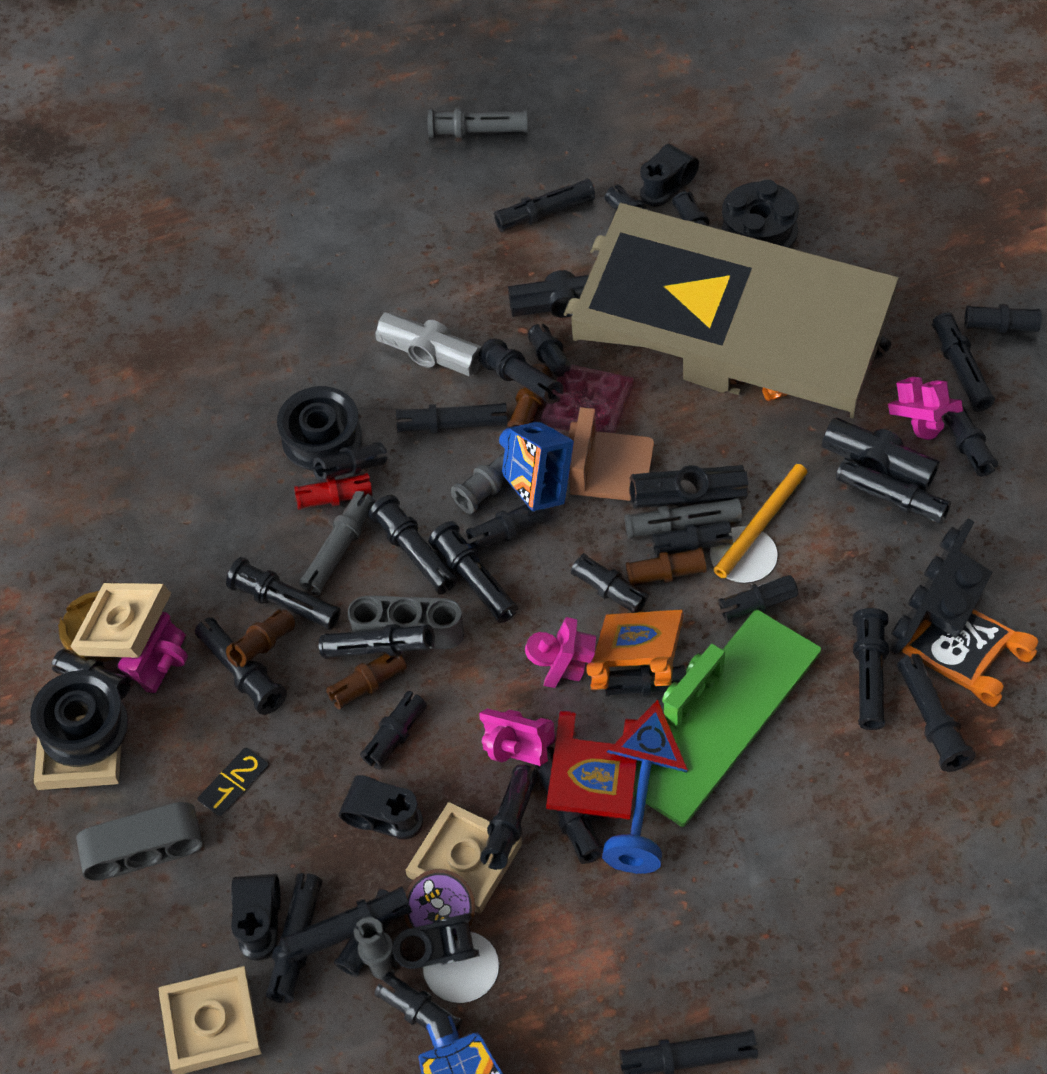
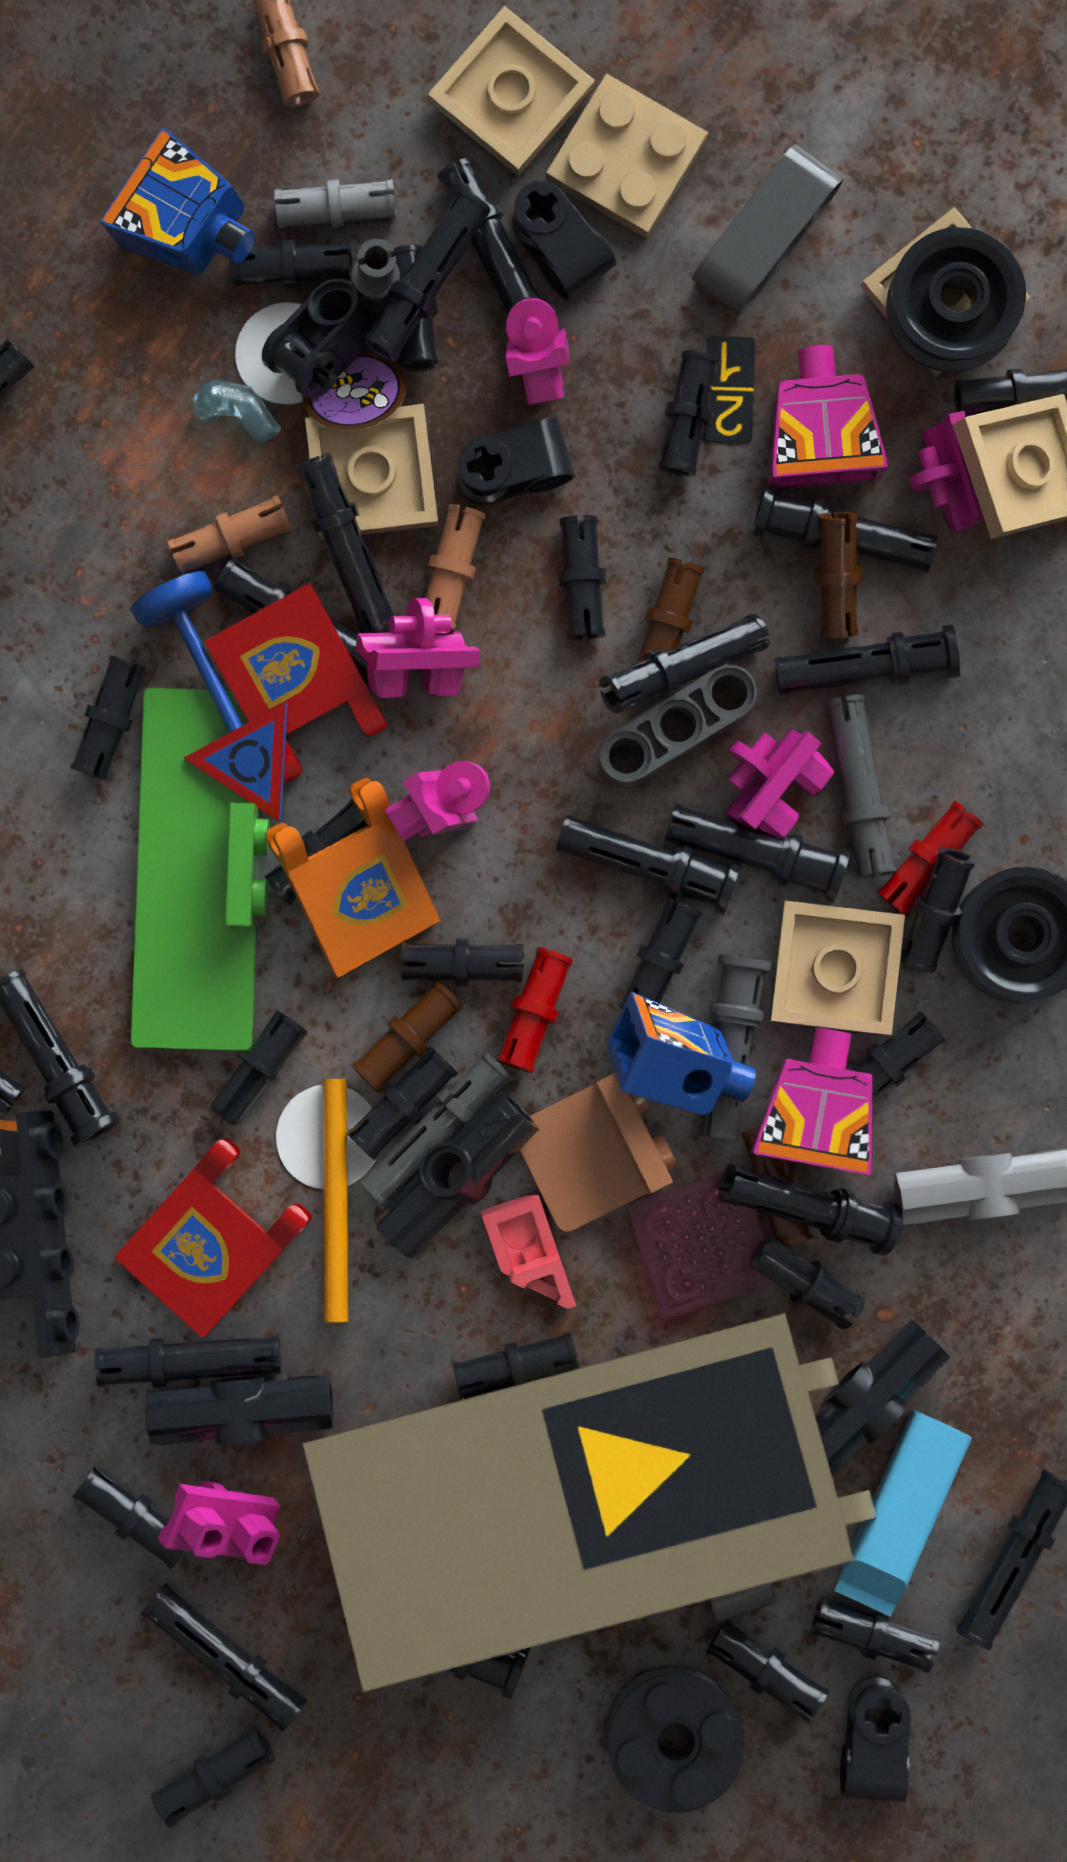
camera: 140 degrees right, 30 degrees up
none -> black pin [70,655,147,781]
none -> red flag [114,1138,312,1339]
none -> nougat pin [167,495,293,575]
none -> clear light blue arm [192,379,282,445]
none -> light grey pin [274,179,396,229]
none -> nougat pin [425,504,486,630]
none -> black pin [452,1332,579,1401]
none -> coral slope [481,1191,576,1309]
none -> red pin [496,947,574,1074]
none -> dark pink hips [506,298,569,404]
none -> tan plate [546,73,708,239]
none -> black pin [658,350,720,477]
none -> dark pink hips [724,729,834,839]
none -> torso [751,1027,872,1175]
none -> dark pink torso [768,345,888,489]
none -> tan plate [769,901,905,1036]
none -> medium azure piece [834,1409,972,1617]

